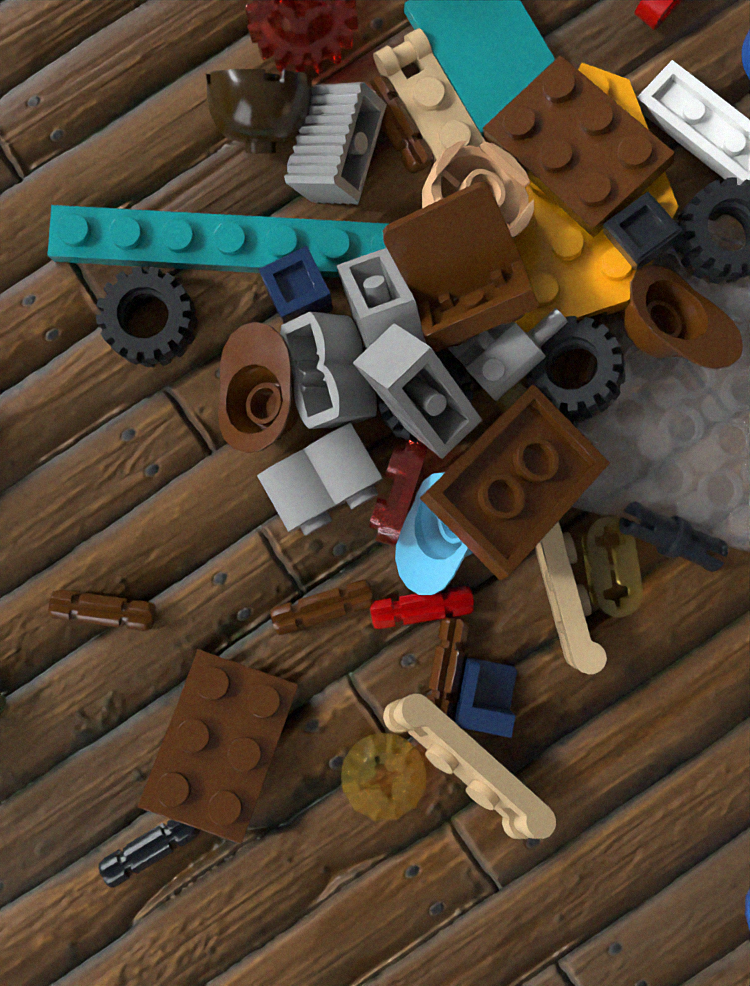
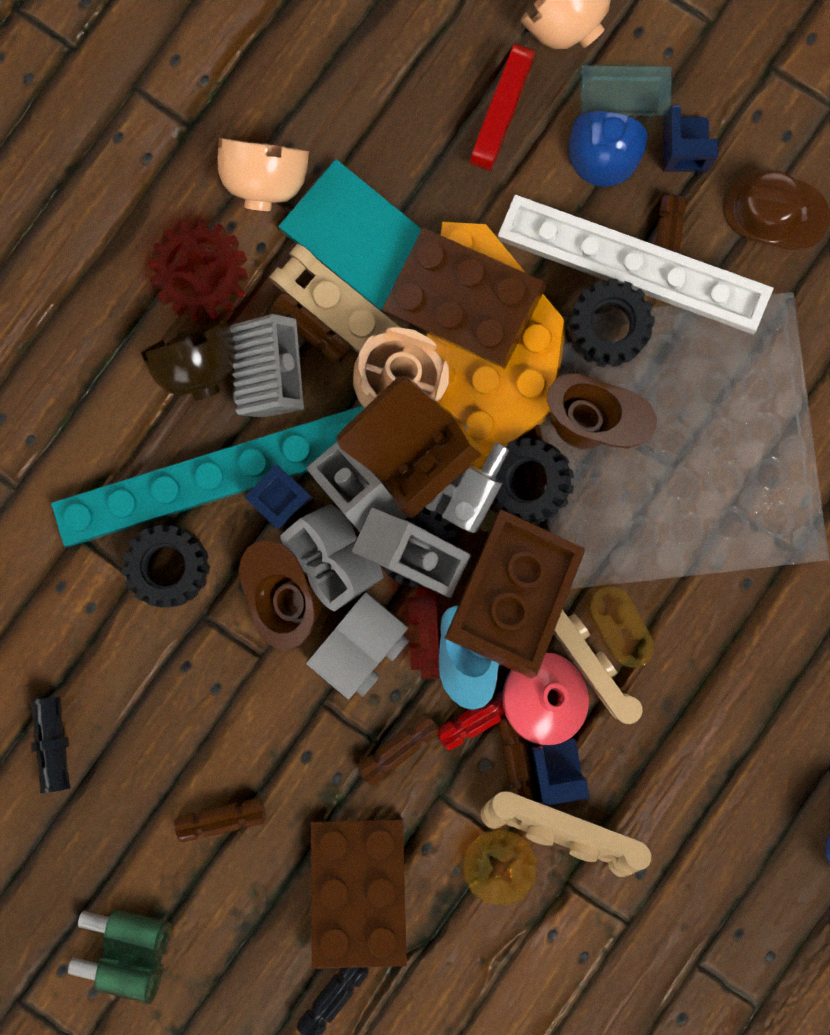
camera: 20 degrees left, 0 degrees up
black tile [603,192,683,271] -> none
black pin [619,501,728,572] -> none
none -> coral dish [502,652,589,745]

